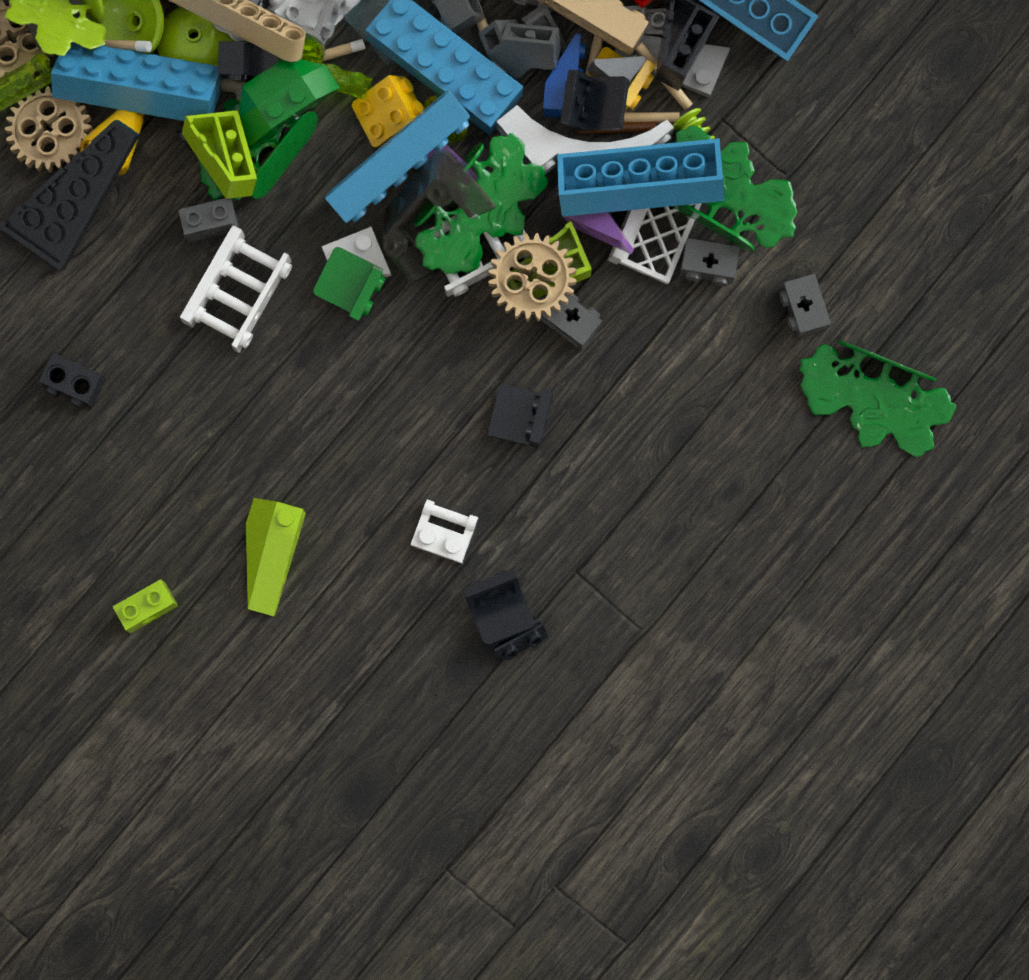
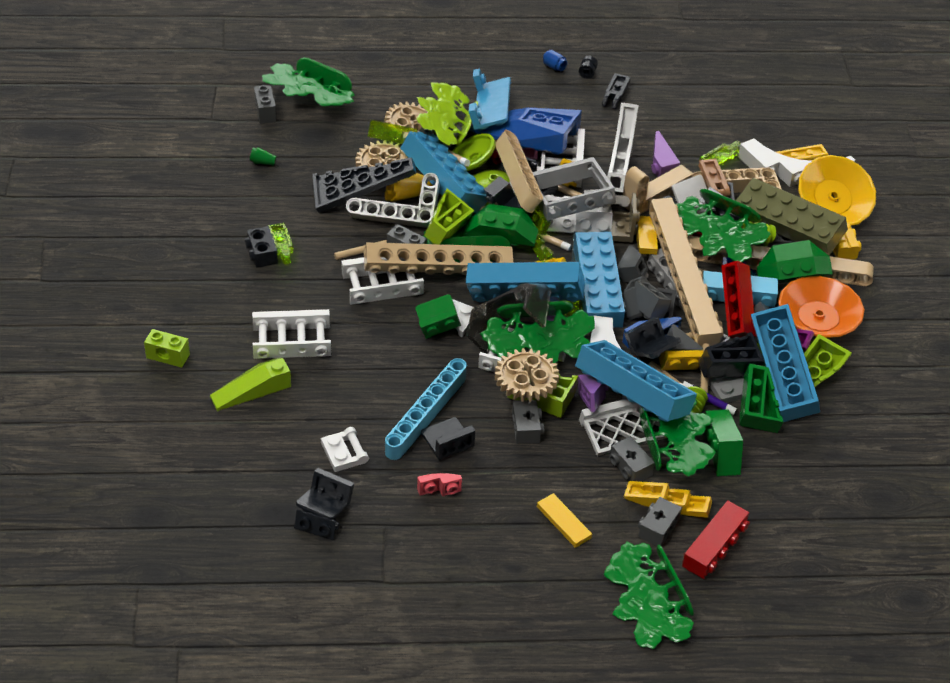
camera: 45 degrees right, 35 degrees down
none -> white fence [252,310,331,359]
none -> clear neon green hinge [267,223,293,264]
none -> tan bar [334,240,387,260]
none -> white beam [346,173,440,228]
none -> tan brick [364,242,514,275]
none -> medium azure beam [385,358,467,460]
none -> coral slope [417,473,462,496]
none -> yellow tile [537,493,592,548]
none -> yellow slope [624,481,712,518]
none -> brick [682,500,749,579]
none -> dark purple bar [683,381,737,415]
none -> green wedge [705,409,743,476]
none -> green wedge [739,364,783,433]

